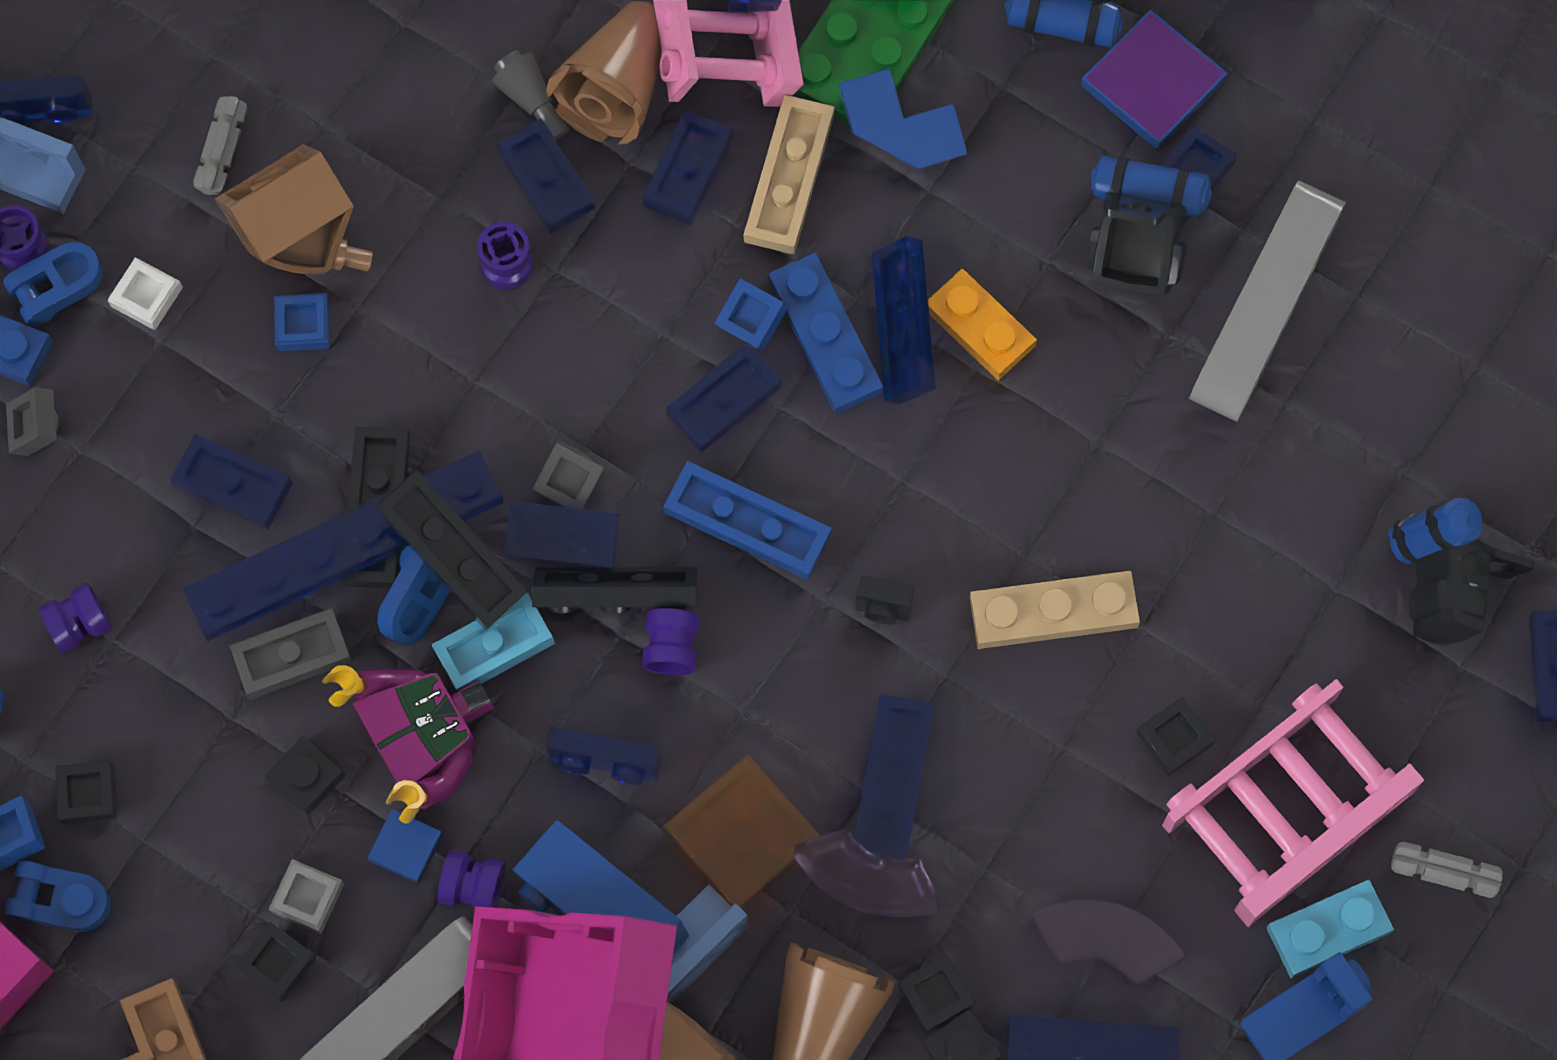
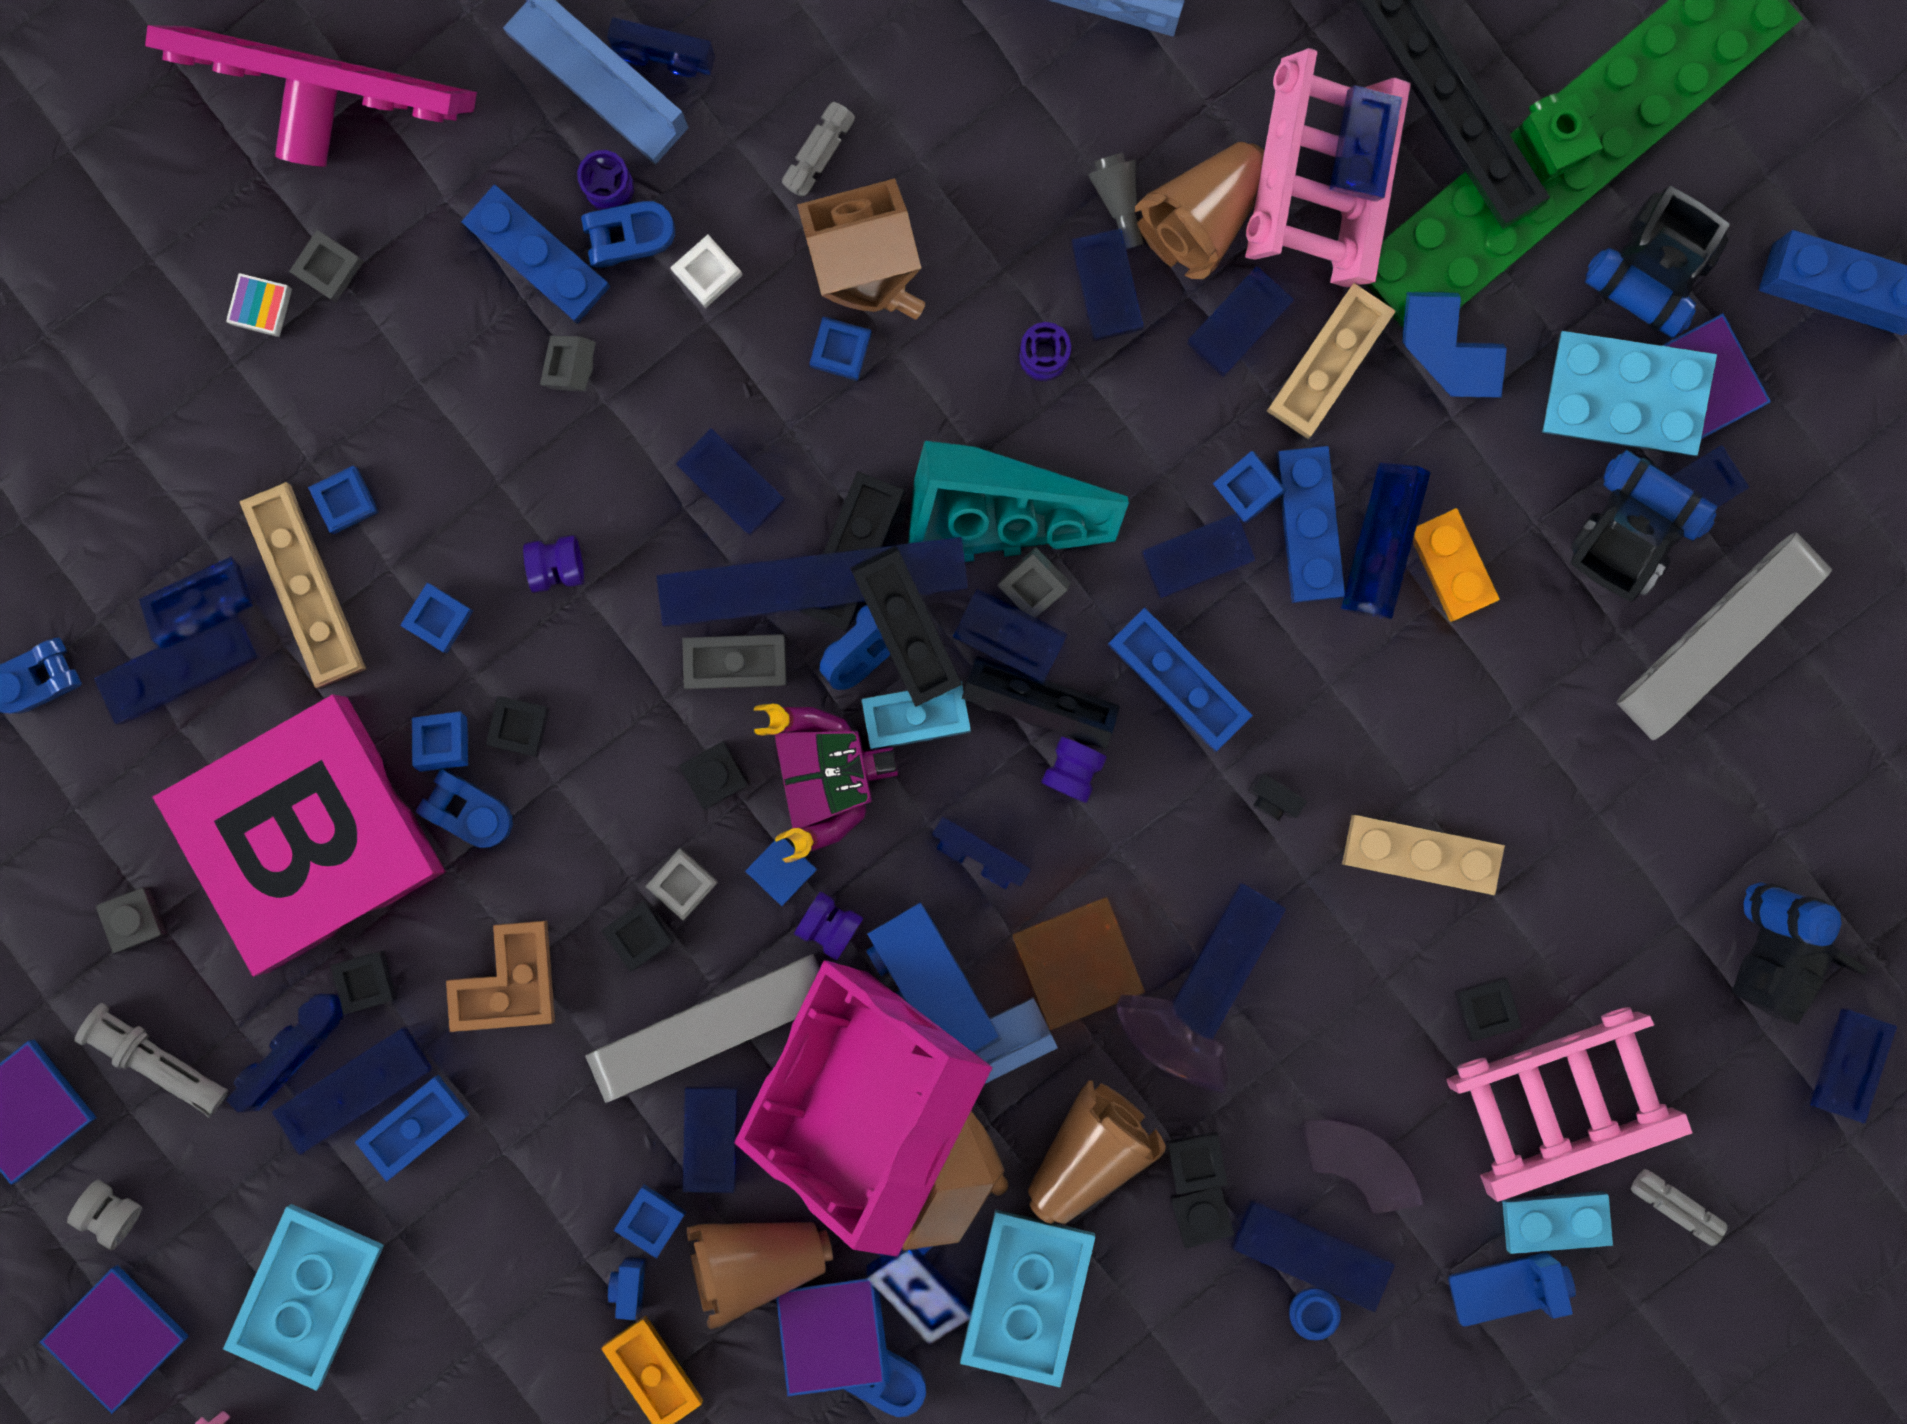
camera: 20 degrees right, 15 degrees up
none -> teal wedge [907,441,1129,563]
none -> medium azure plate [1542,331,1717,457]

